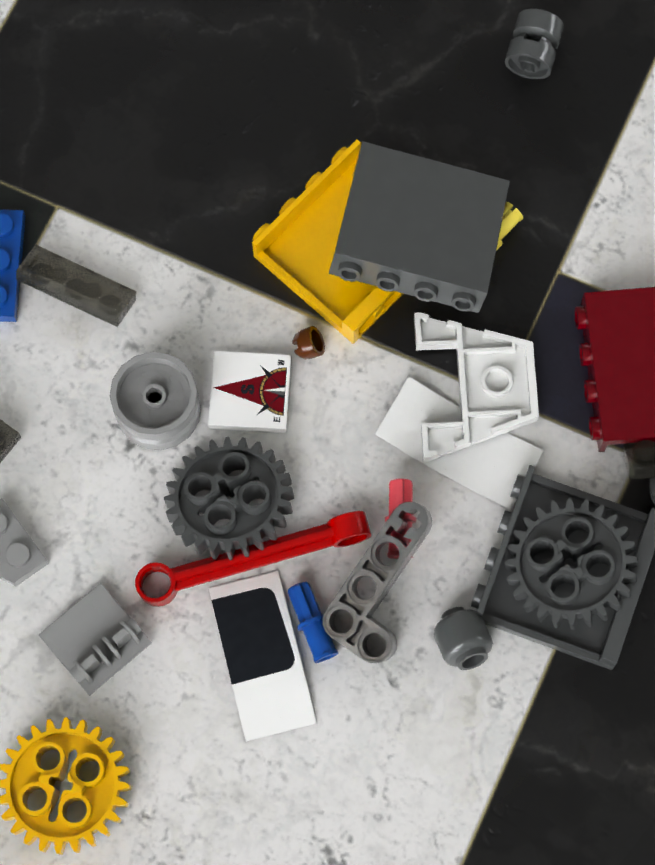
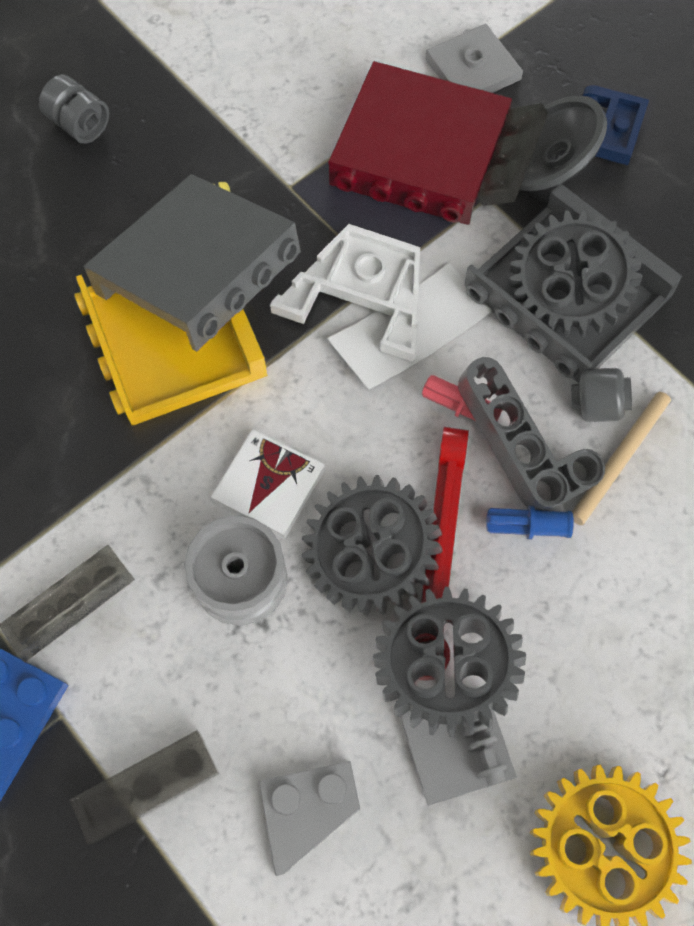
camera: 65 degrees left, 5 degrees down
sticker [209,571,317,742] -> none
reddish brown hinge [292,326,325,360] -> none
none -> dark grey gear [373,587,526,737]
none -> tan bar [572,391,671,525]

